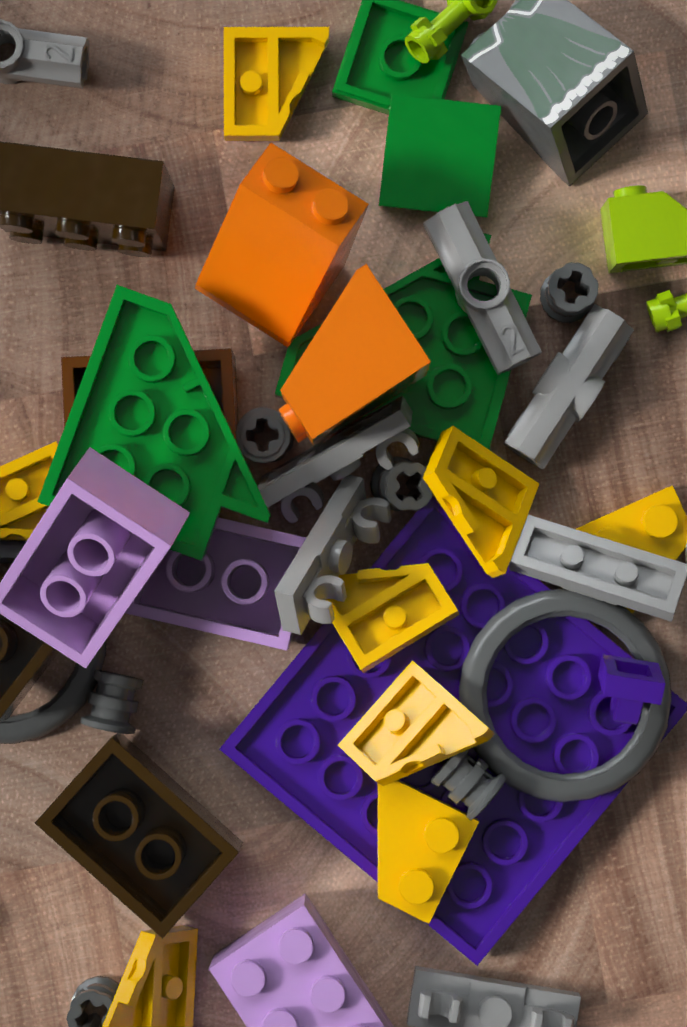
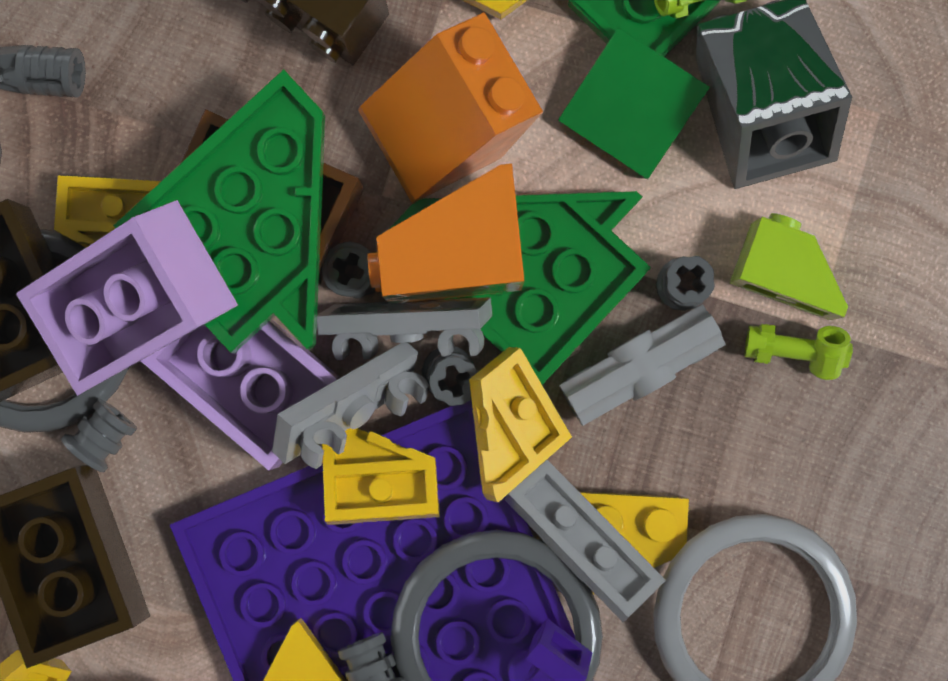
camera: 30 degrees right, 0 degrees up
yellow wing [338,660,495,786] -> none
light grey piece [423,201,542,375] -> none

